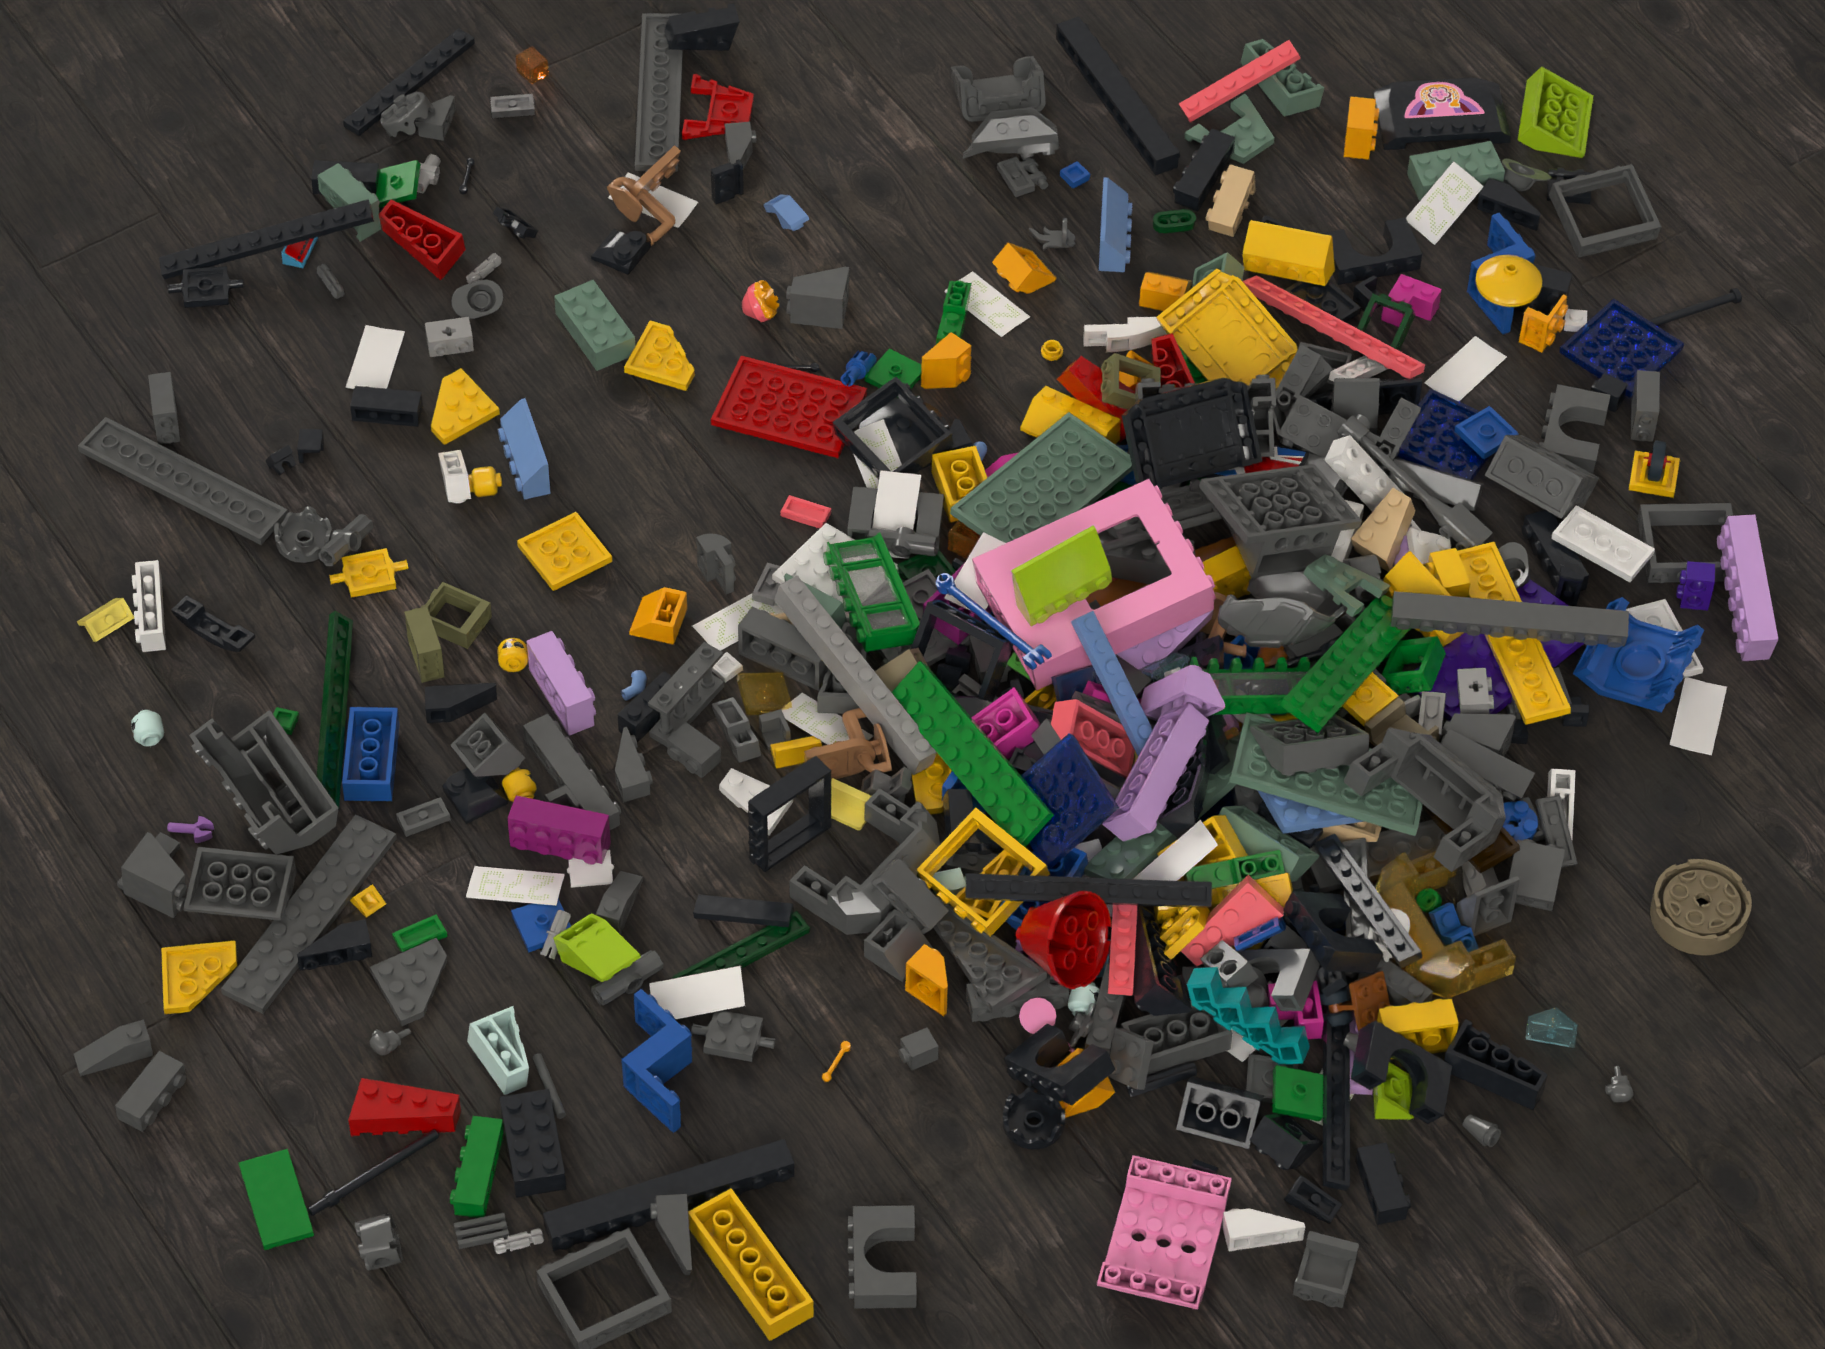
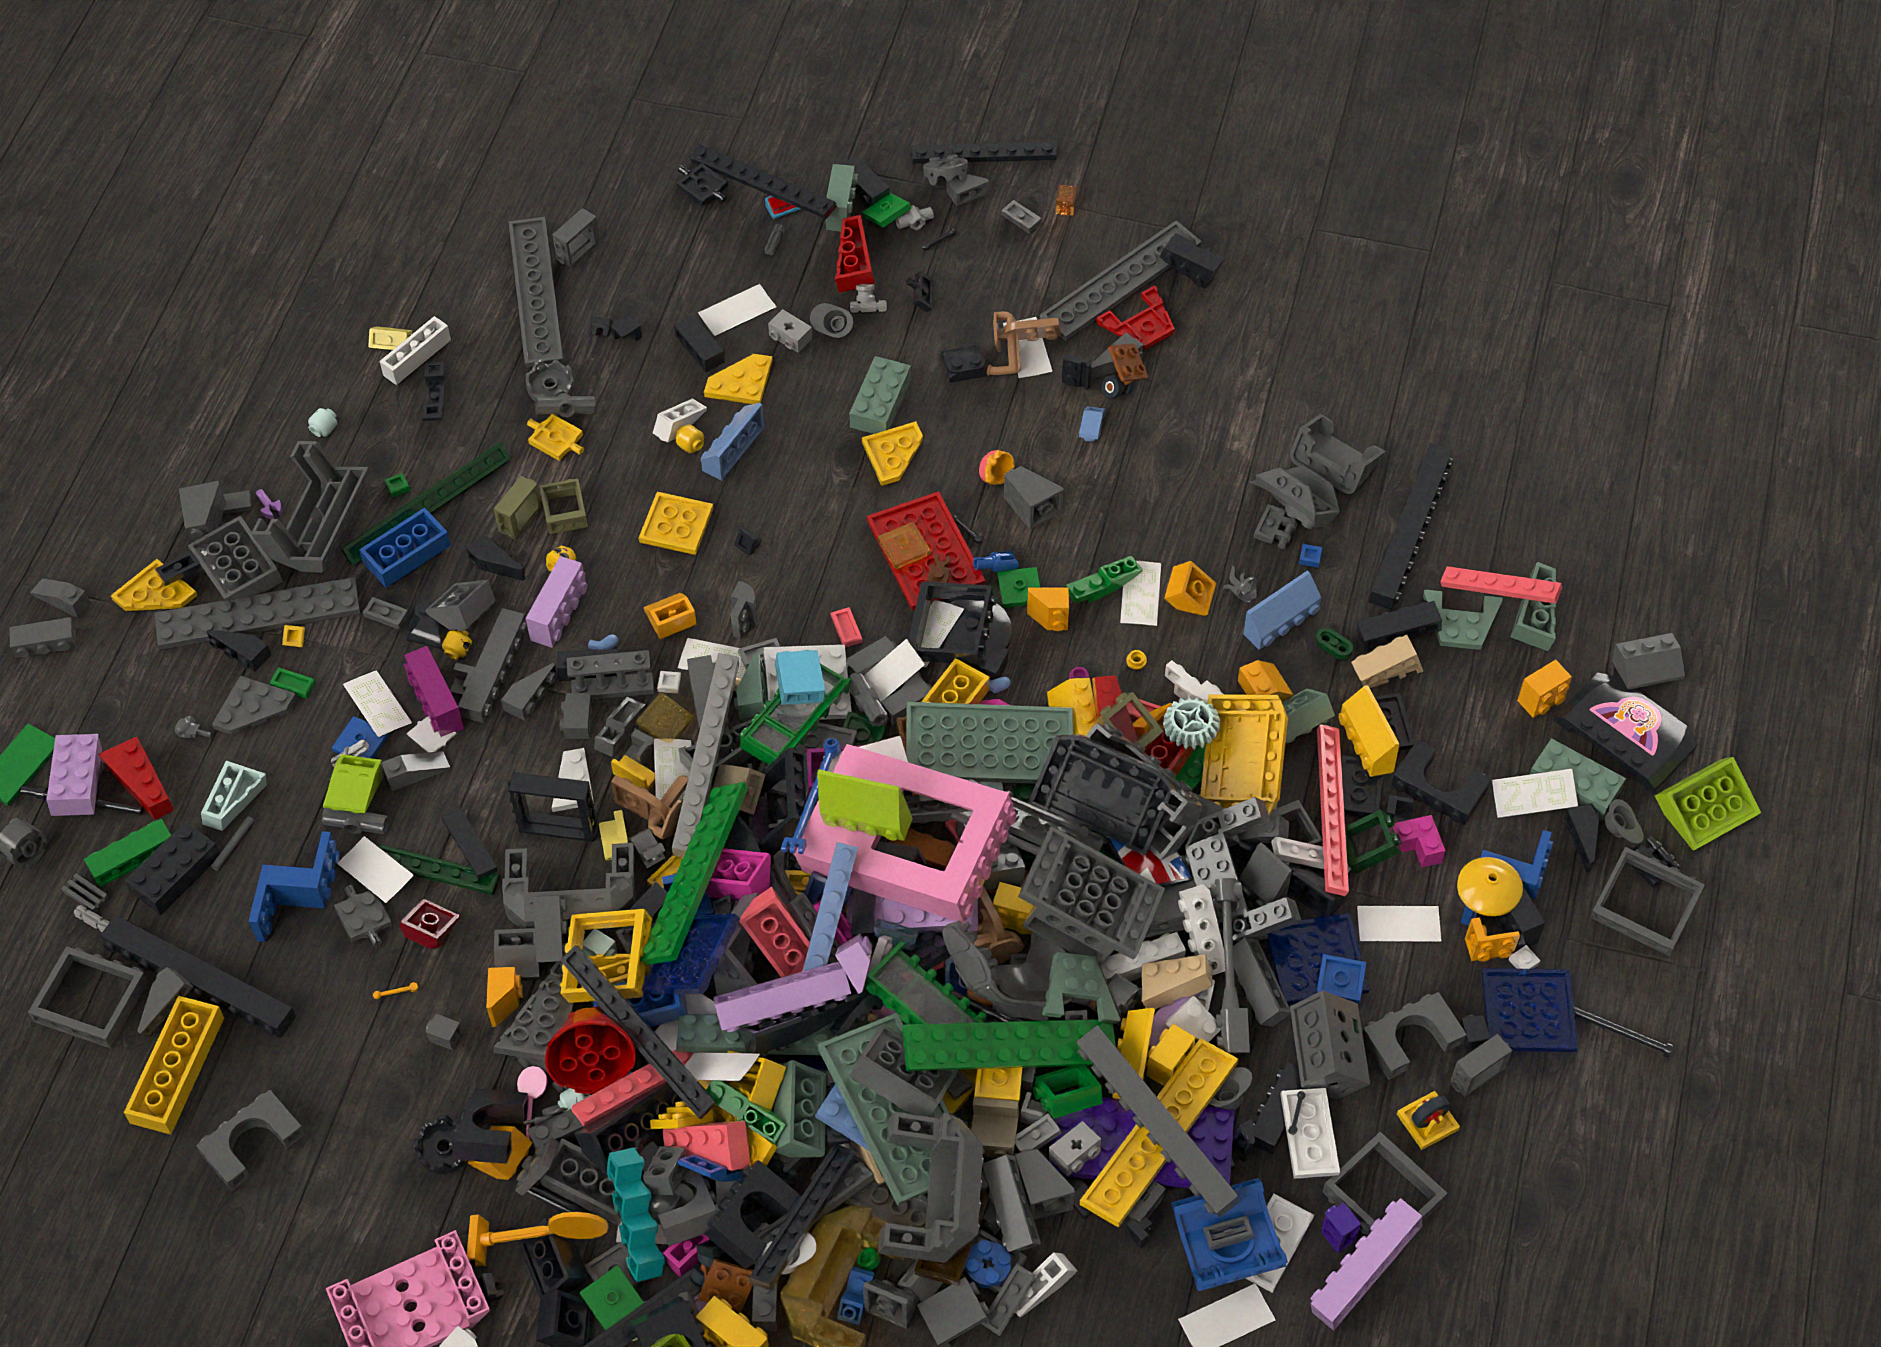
camera: 50 degrees right, 5 degrees up
none -> lavender brick [47,734,102,816]
none -> black slope [155,551,201,586]
none -> dark red slope [400,899,460,949]
none -> light orange piece [467,1212,608,1267]
none -> black tile [734,527,762,555]
none -> medium azure brick [775,650,825,705]
none -> light grey wheel [856,284,875,302]
none -> clear yellow plate [878,522,931,569]
none -> reddish brown plate [927,554,950,583]
none -> magenta plate [1069,667,1089,679]
none -> dark orange plate [1102,343,1148,399]
none -> light aqua gear [1163,696,1220,750]
none -> dark grey tile [1203,1215,1254,1251]
none -> black hinge [1288,1091,1306,1135]
none -> dark grey slope [1611,633,1685,690]

